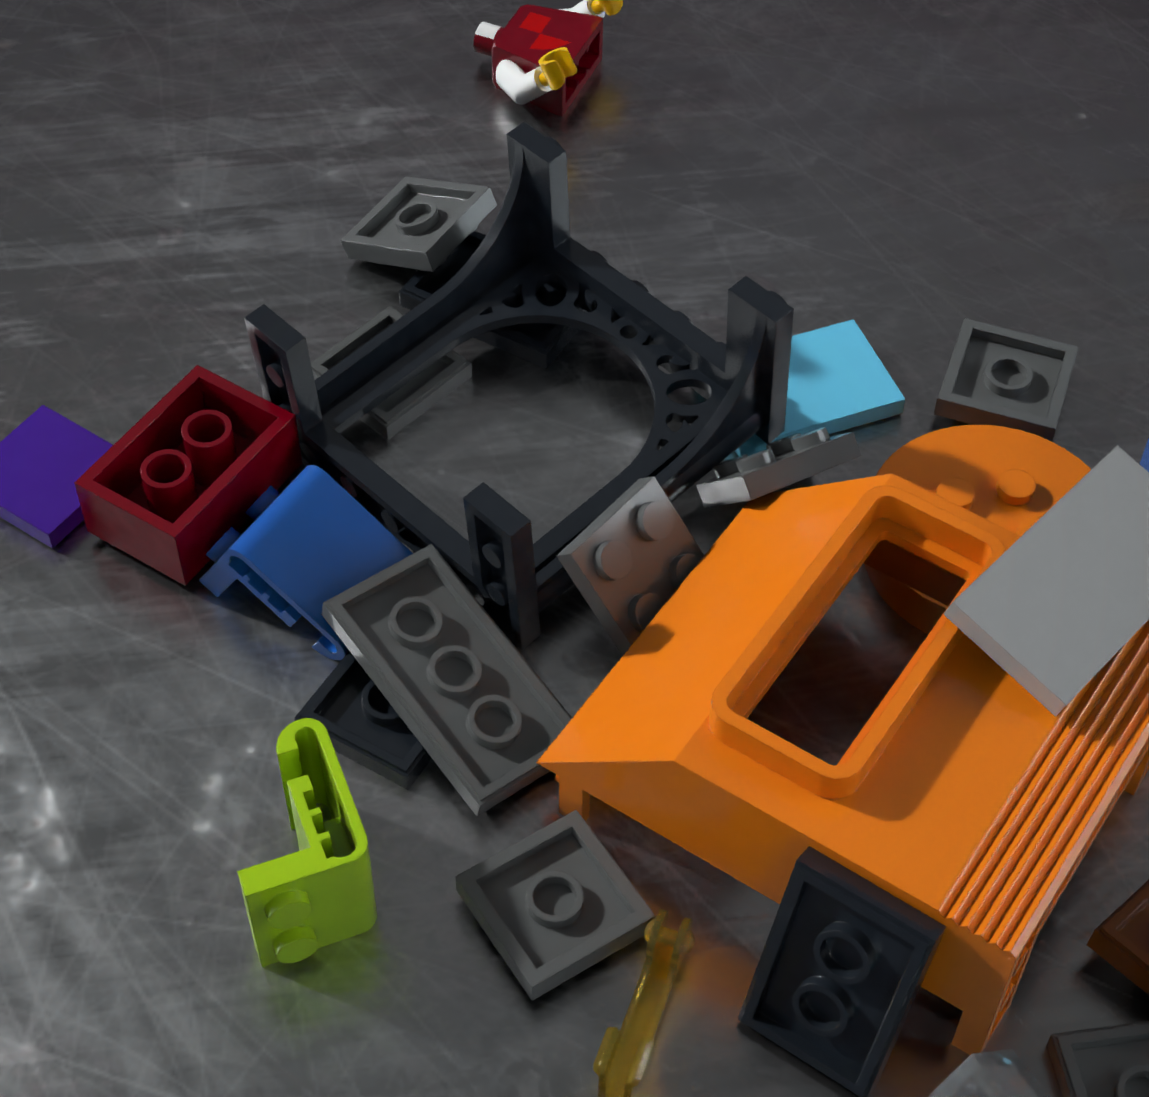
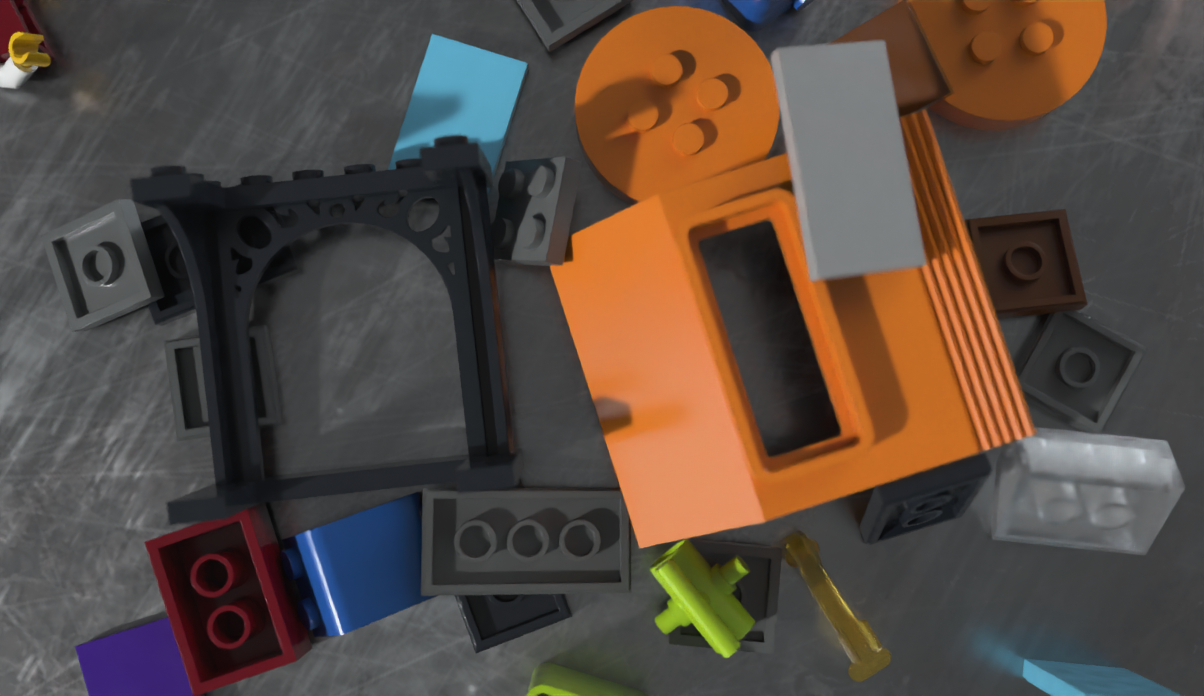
camera: 50 degrees left, 35 degrees up
dark grey plate [556,476,704,656] -> none
none -> lime pin [649,538,755,658]

